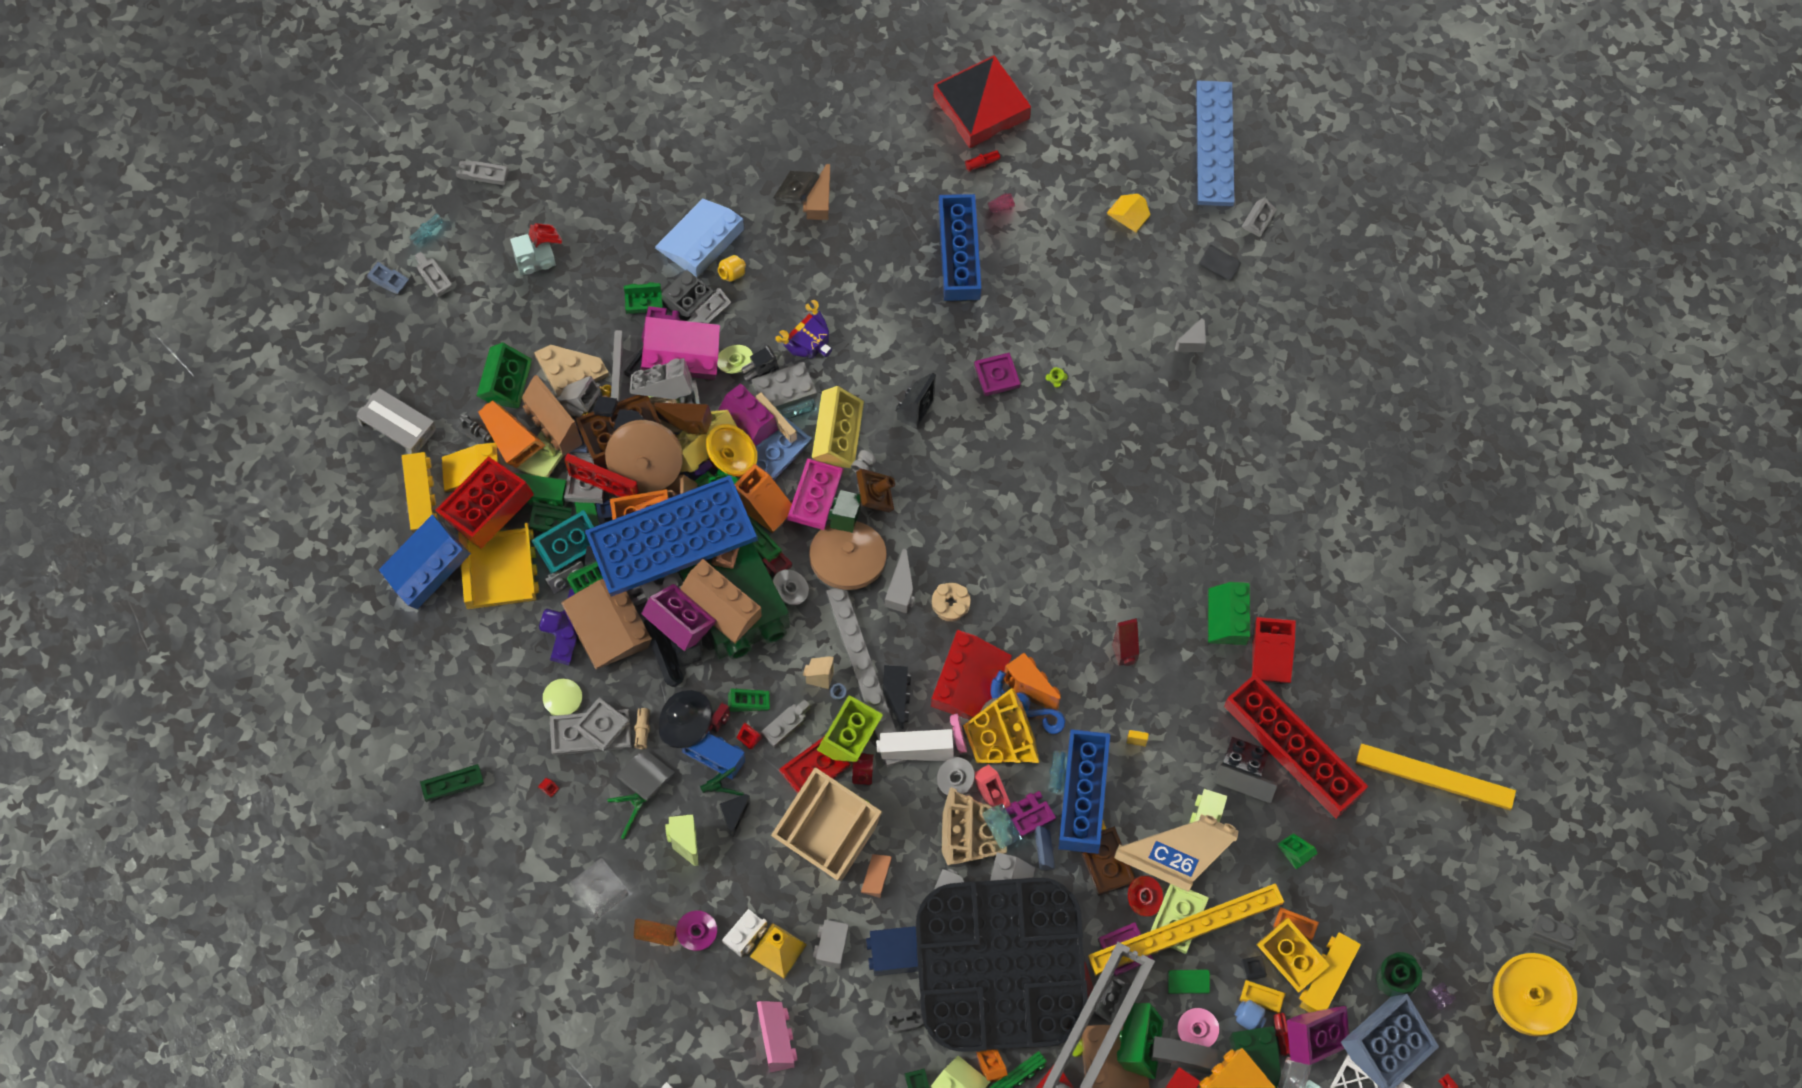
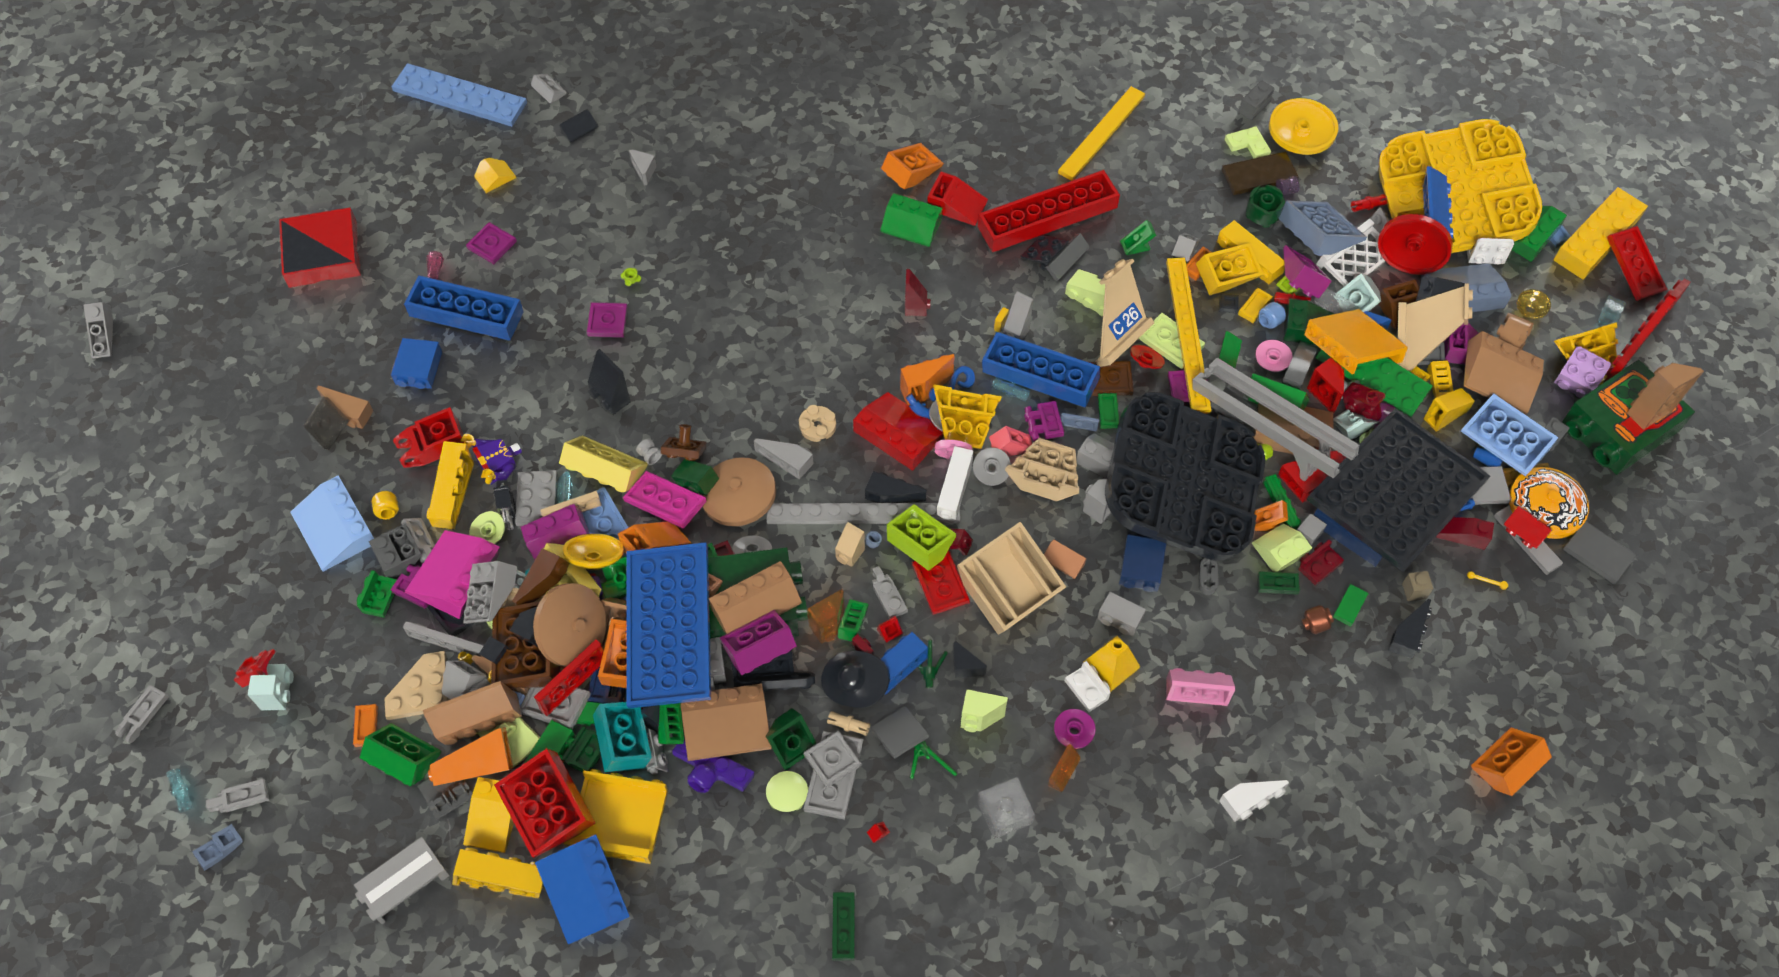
camera: 70 degrees left, 5 degrees down
red axle [965,150,1001,172] -> none
clear light blue slope [982,804,1021,849] -> none
none -> orange tile [353,704,378,747]
none -> blue brick [391,338,442,389]
none -> red brick [393,407,464,468]
none -> yellow wedge [427,441,474,530]
none -> magenta tile [466,222,517,265]
none -> dark green slope [765,708,817,771]
none -> clear orange slope [807,589,845,644]
none -> orange slope [881,143,944,189]
none -> light grey slope [1003,291,1033,340]
none -> green tile [1097,393,1119,429]
none -> light grey slope [1172,233,1200,261]
none -> dark brown tile [1221,152,1299,195]
none -> yellowish green plate [1225,127,1271,158]

